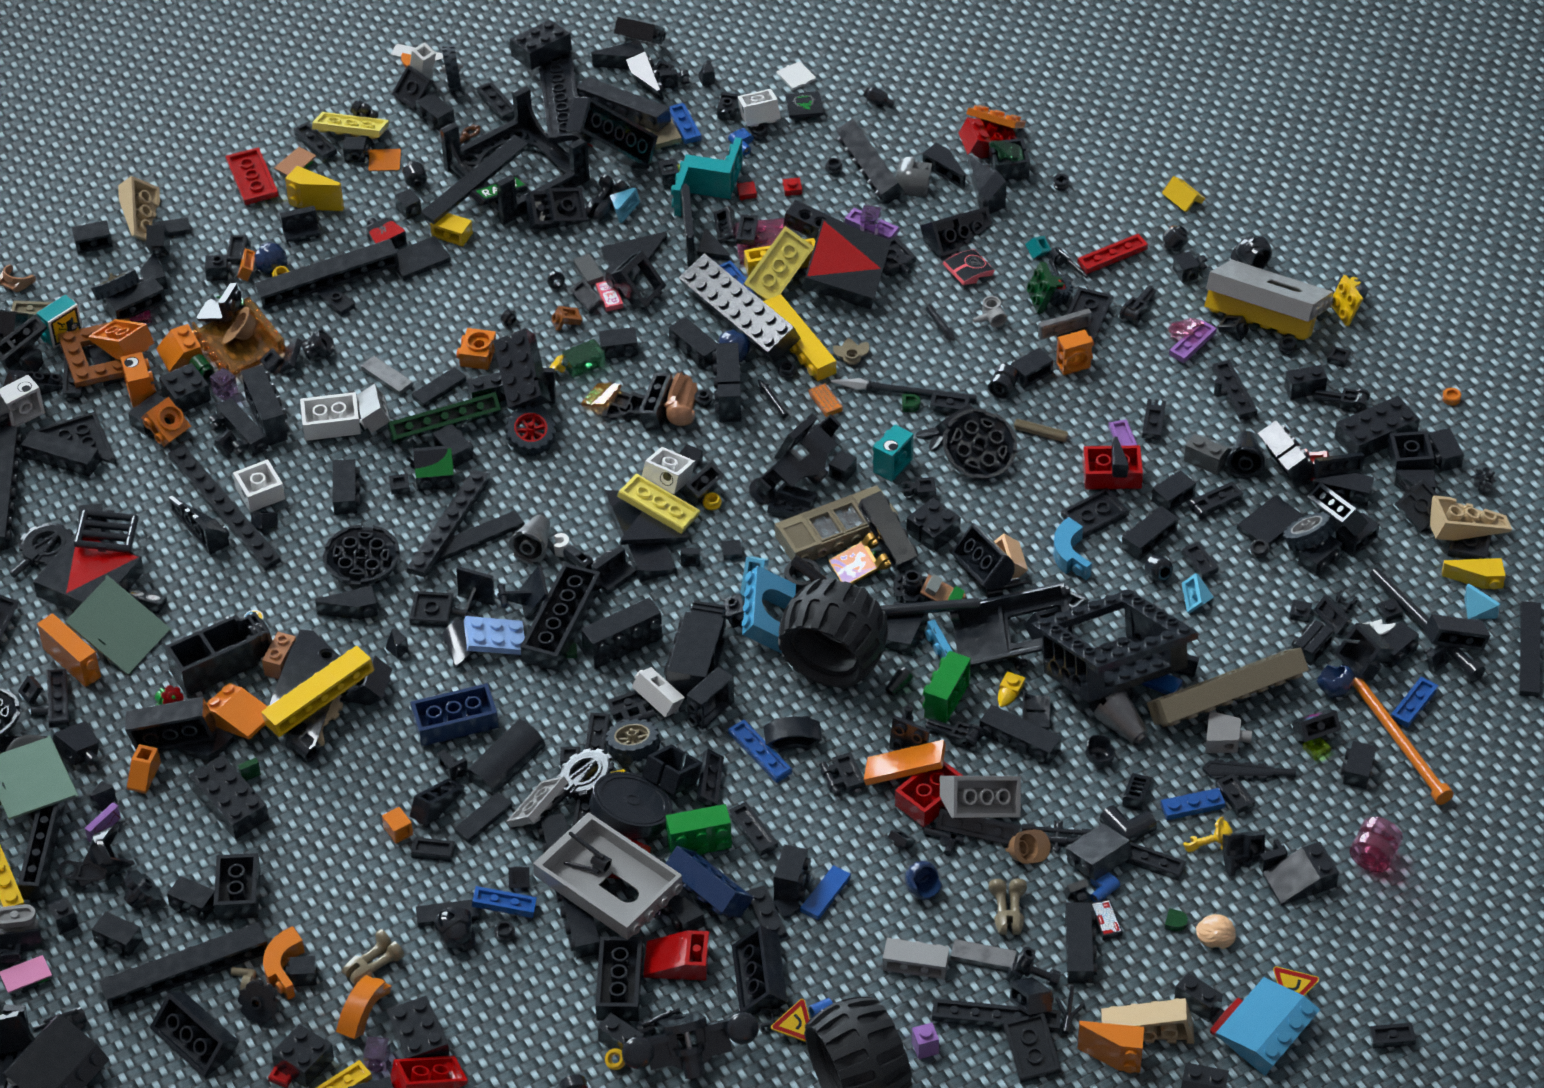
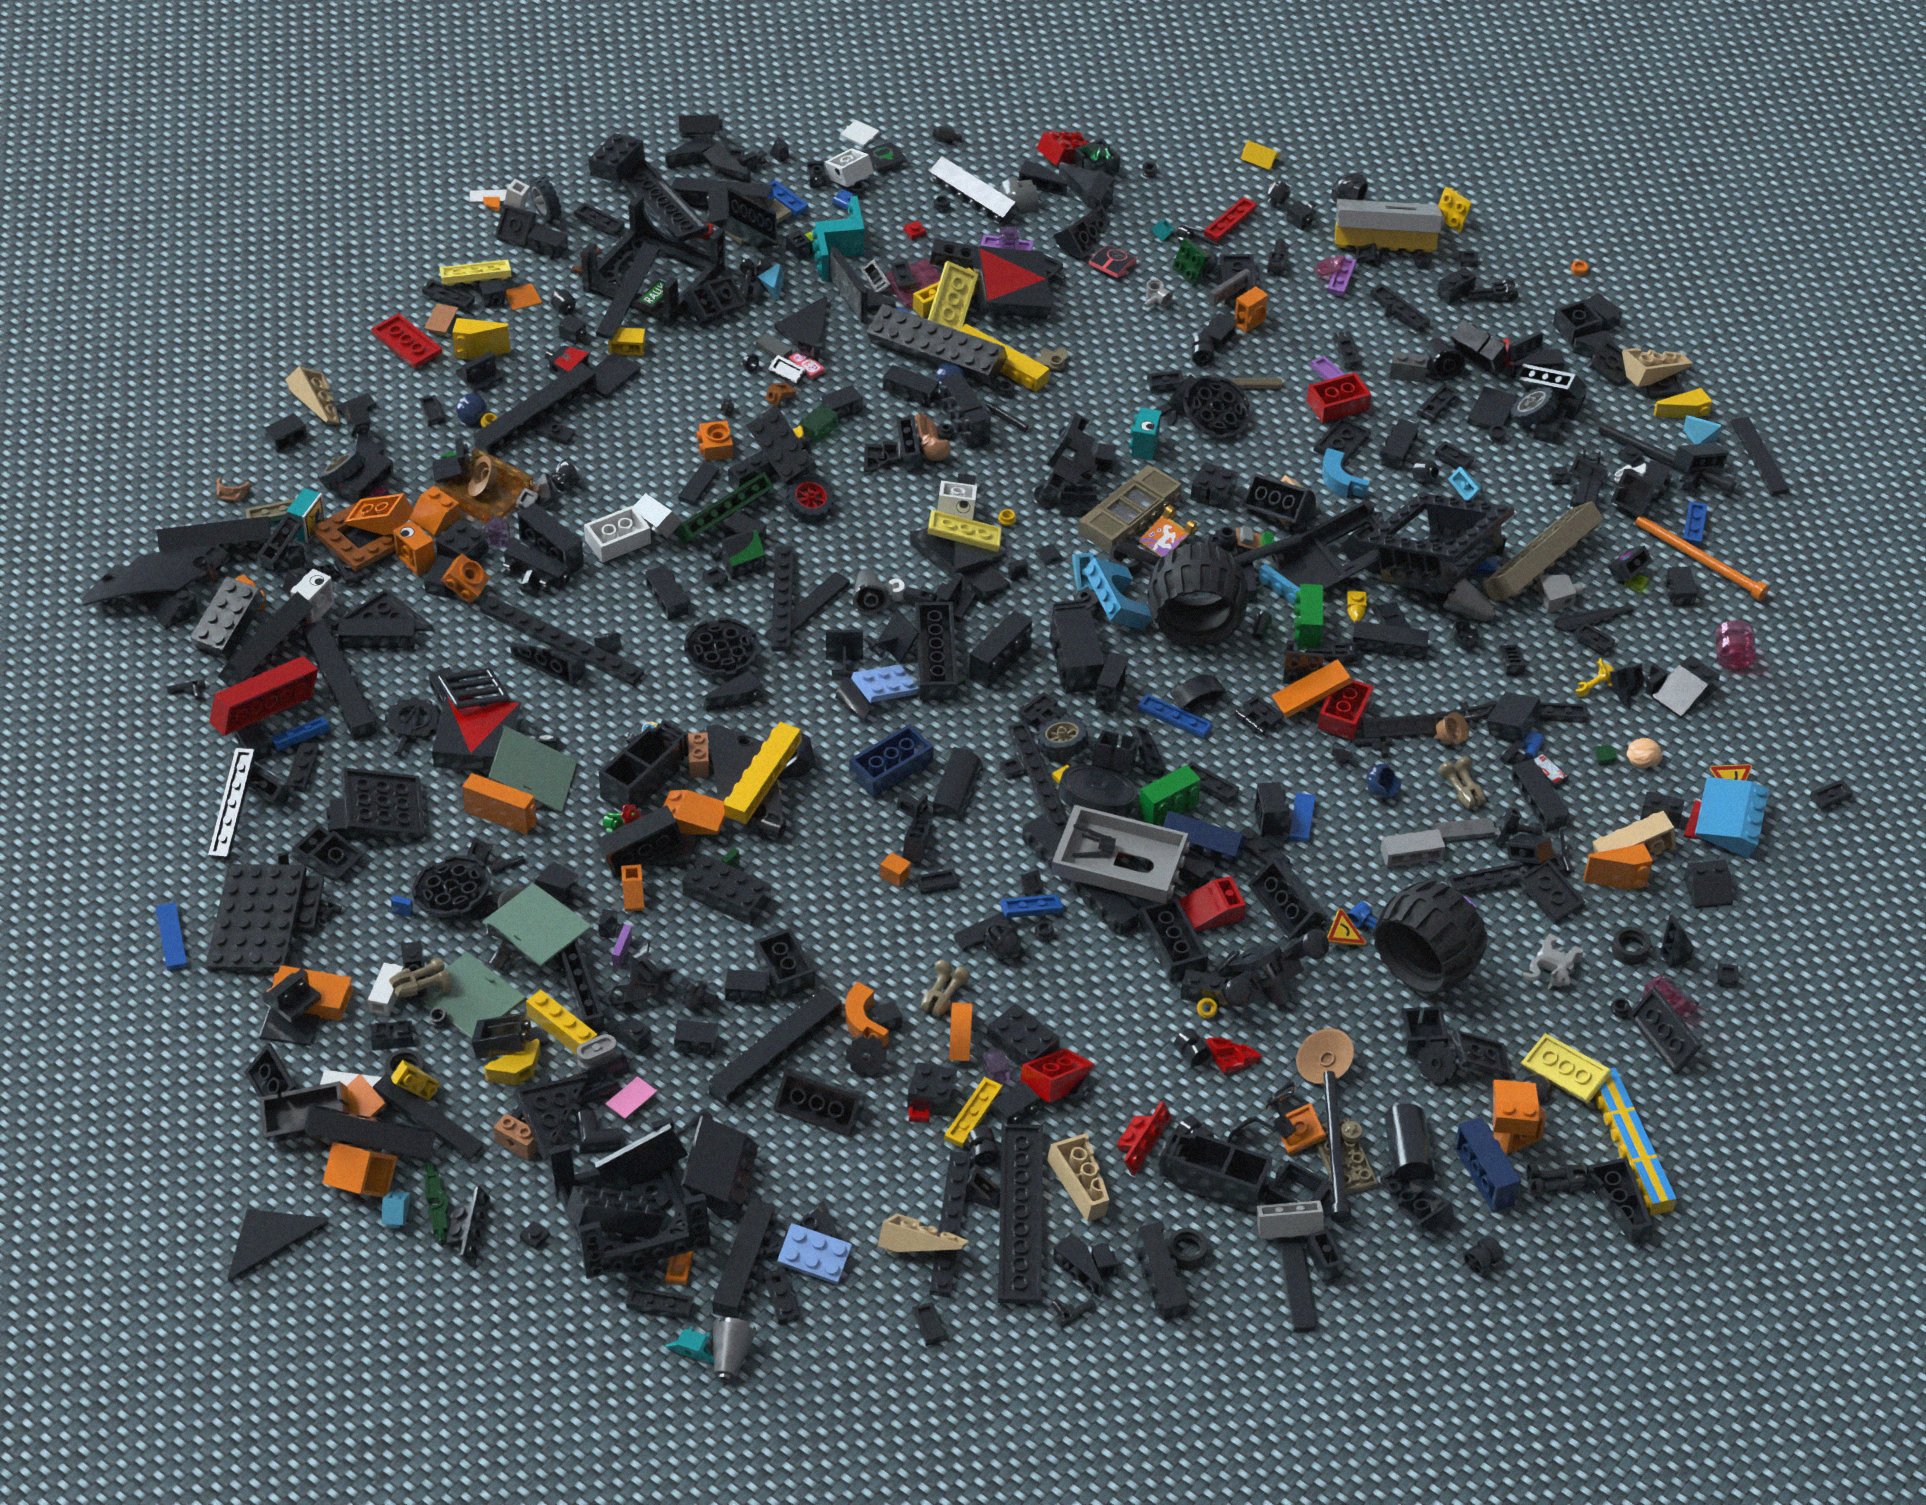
camera: 25 degrees left, 0 degrees up
black tile [47,669,69,728] -> none
dark green brick [189,354,214,380] -> none
black brick [205,255,232,281] -> none
dark tan plate [231,967,257,990] -> none
white brick [233,459,285,512] -> none
orange piece [237,248,255,281] -> none
black piece [350,100,379,118] -> none
flat silver tile [361,356,413,396] -> none
black slope [386,628,409,659] -> none
black tile [409,591,454,627] -> none
black tile [454,792,512,843] -> none
light grey plate [506,776,568,827] -> none
bar [547,748,614,813] -> none
piece [581,382,622,408] -> none
black window [610,251,667,309] -> none
white brick [632,667,685,717] -> none
black brick [682,462,724,507] -> none
red tile [736,181,757,200] -> none
orange tile [809,383,843,417] -> none
black piece [831,378,977,402] -> none
black brick [858,491,918,571] -> none
dark green tile [902,394,921,412] -> none
black plate [902,477,936,497] -> none
black piece [925,305,955,341] -> none
light grey slope [940,776,1021,818] -> none
orange plate [966,105,1026,128] -> none
black brick [1099,805,1157,843] -> none
black slope [1112,437,1129,478] -> none
black brick [1152,470,1196,512] -> none
blue plate [1160,788,1225,821] -> none
dark blue hair [1316,665,1355,698] -> none
black brick [1334,396,1420,457] -> none
black gear [1471,467,1497,491] -> none

